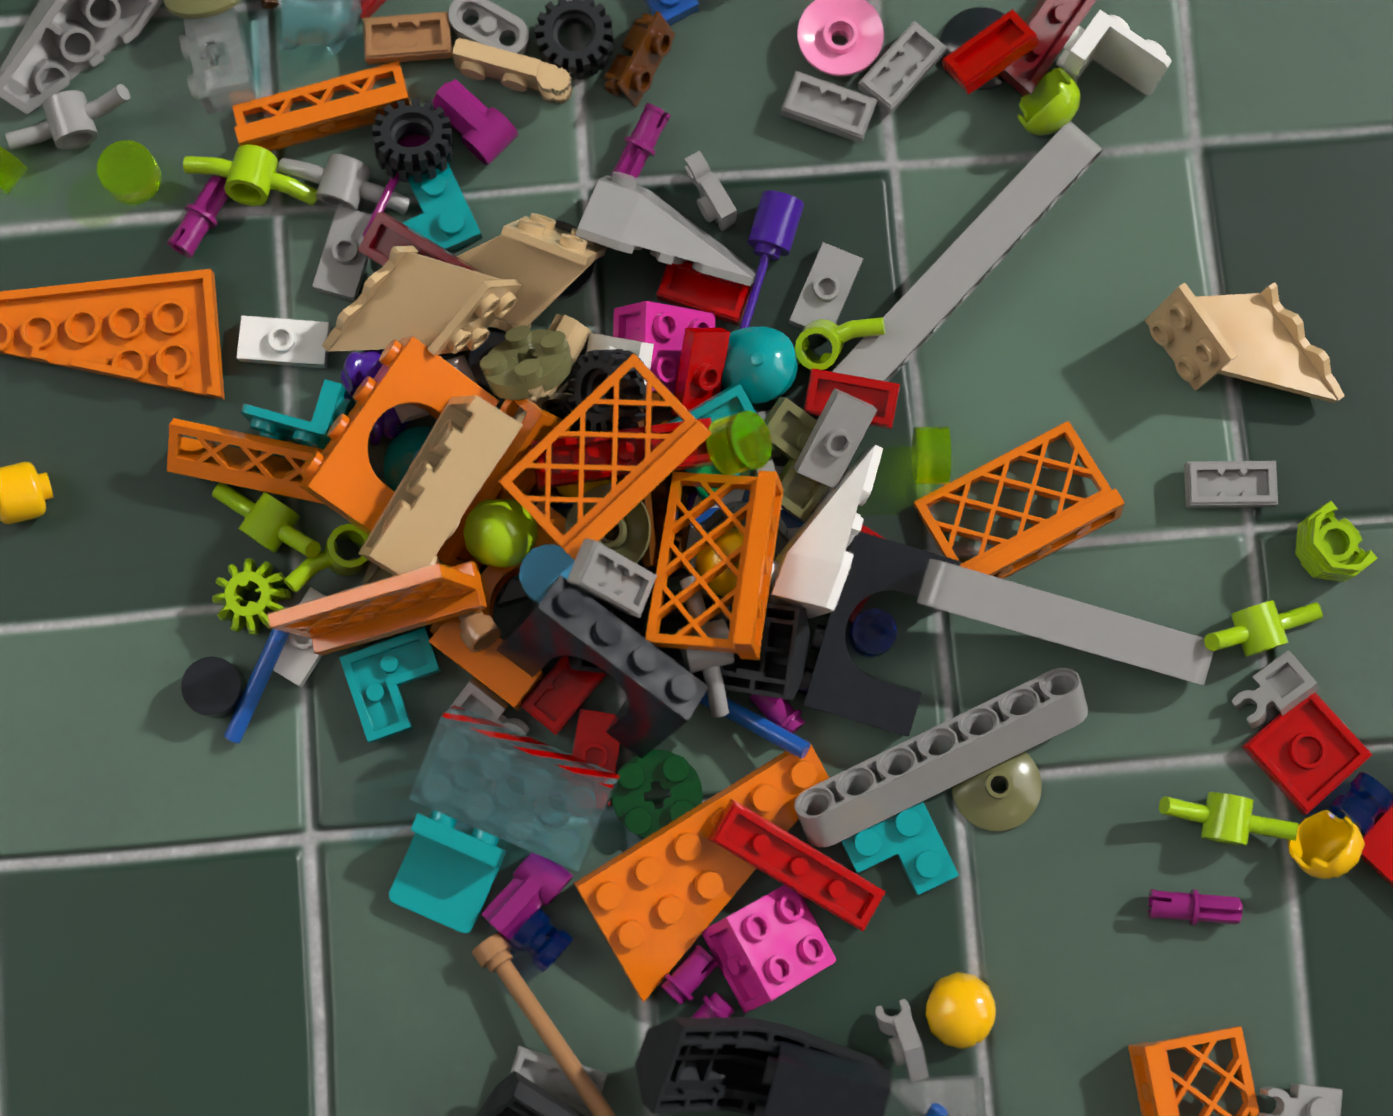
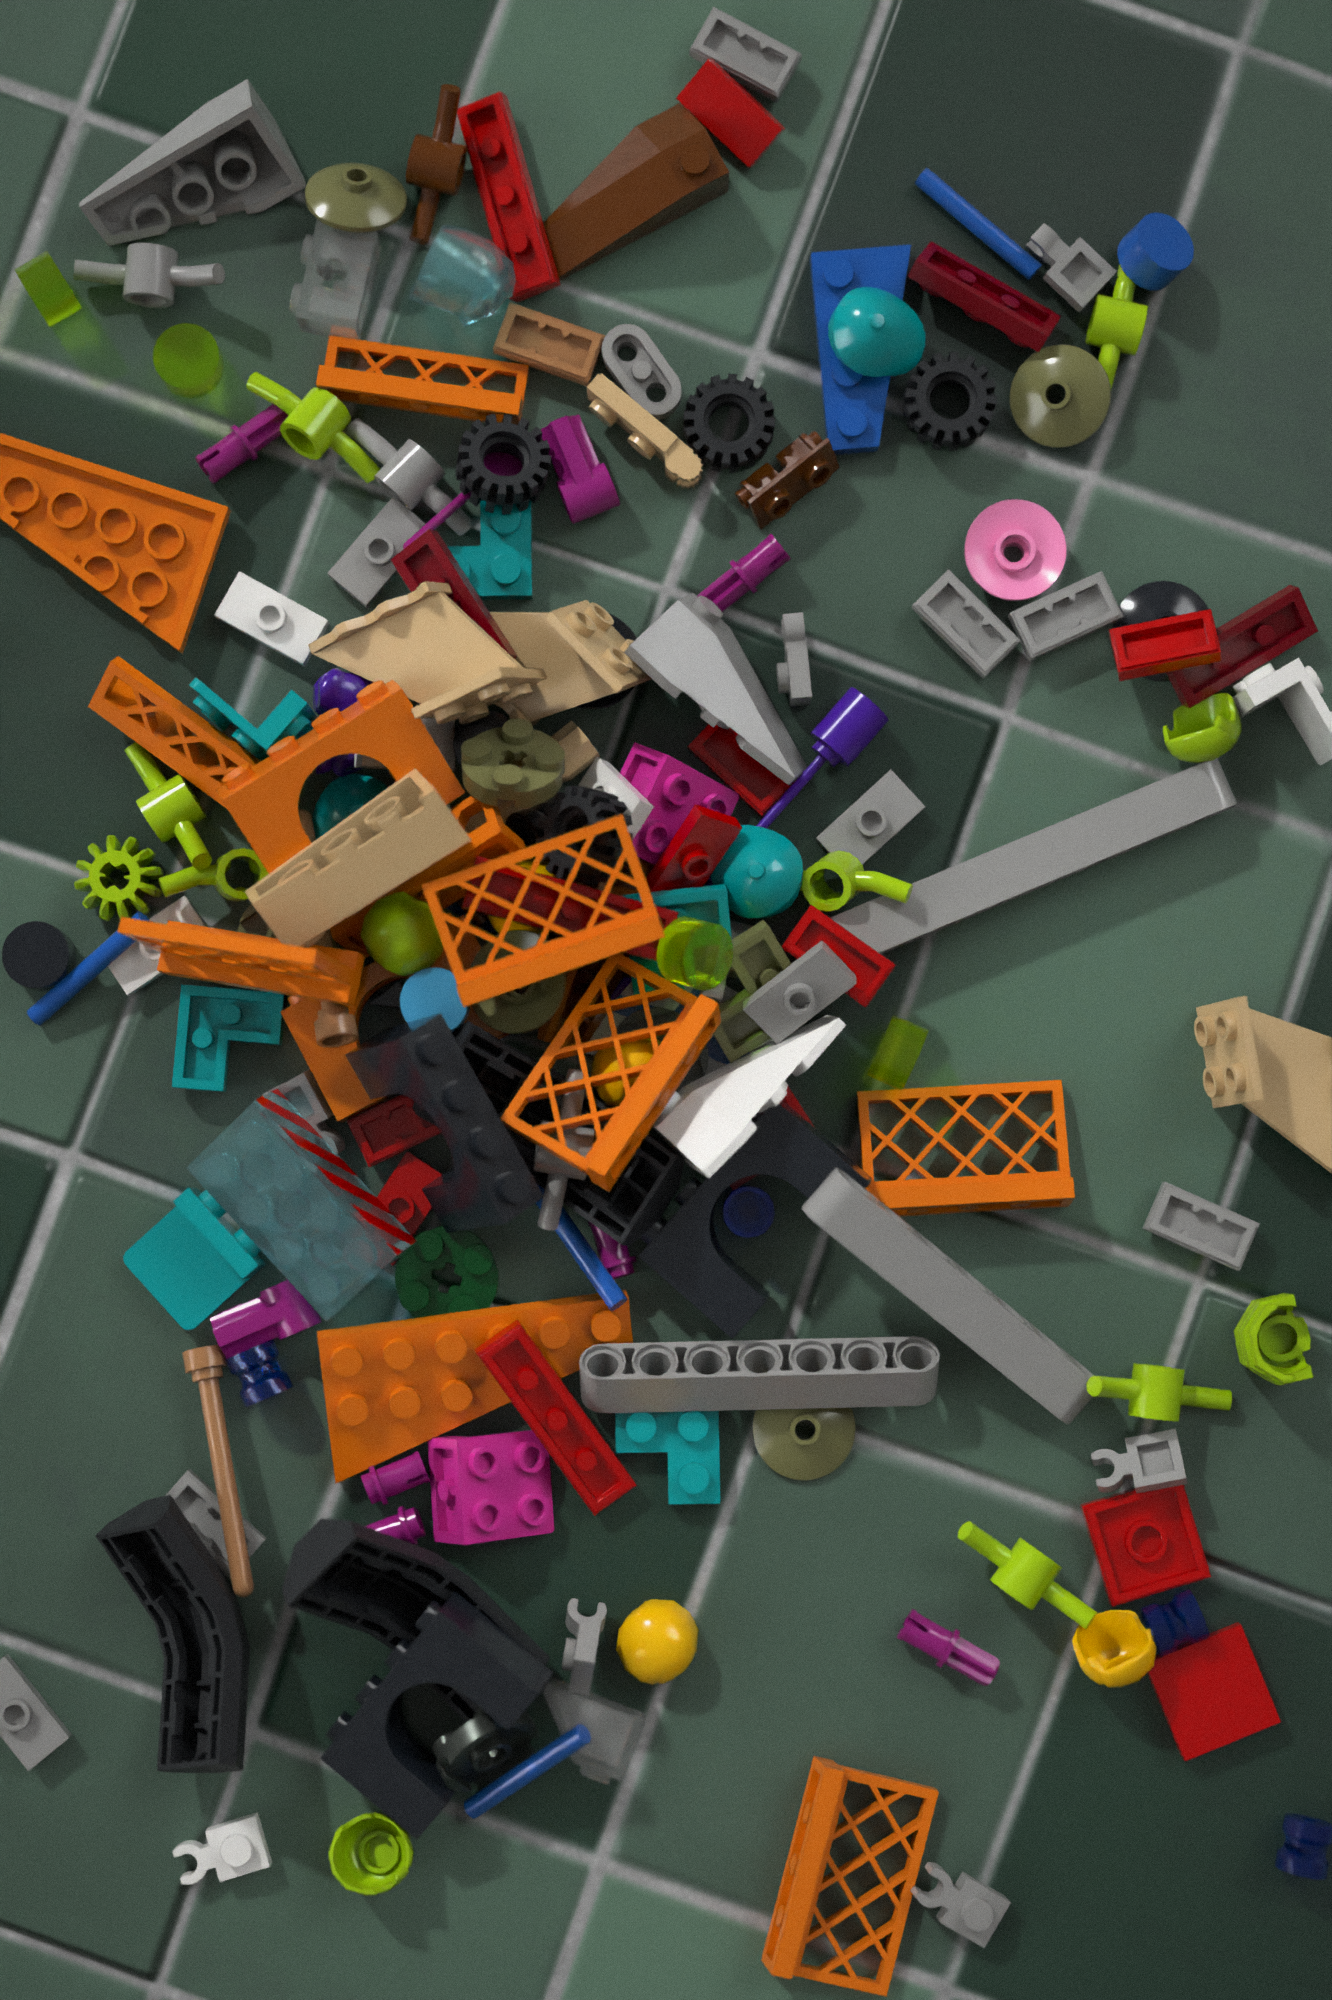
camera: 20 degrees right, 5 degrees up
light grey plate [567,538,657,618] -> none

